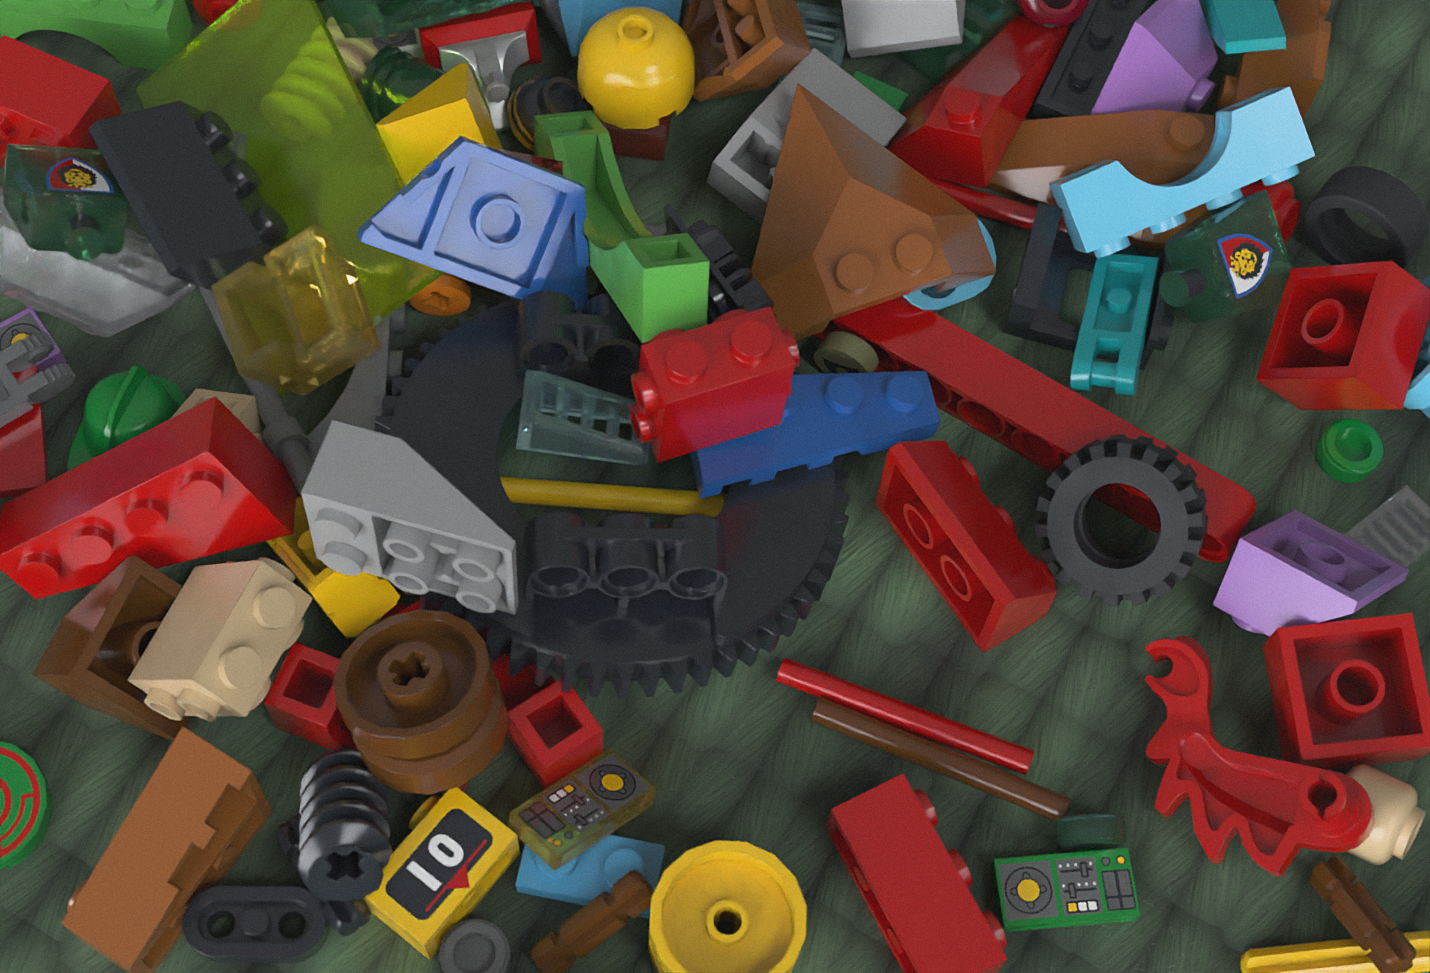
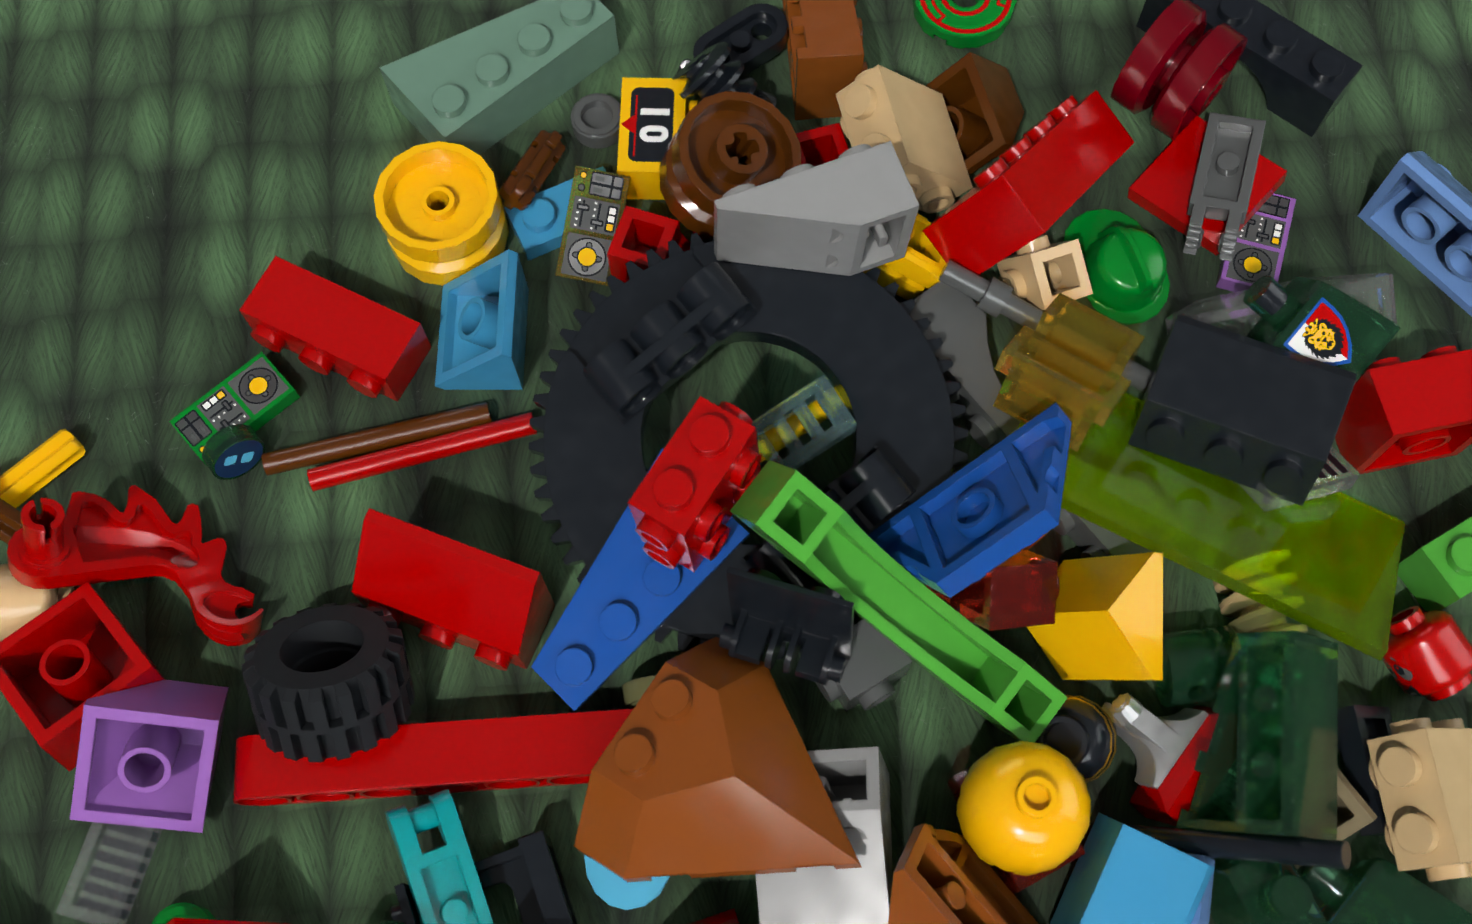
camera: 150 degrees right, 5 degrees up
none -> dark azure slope [435,249,529,390]

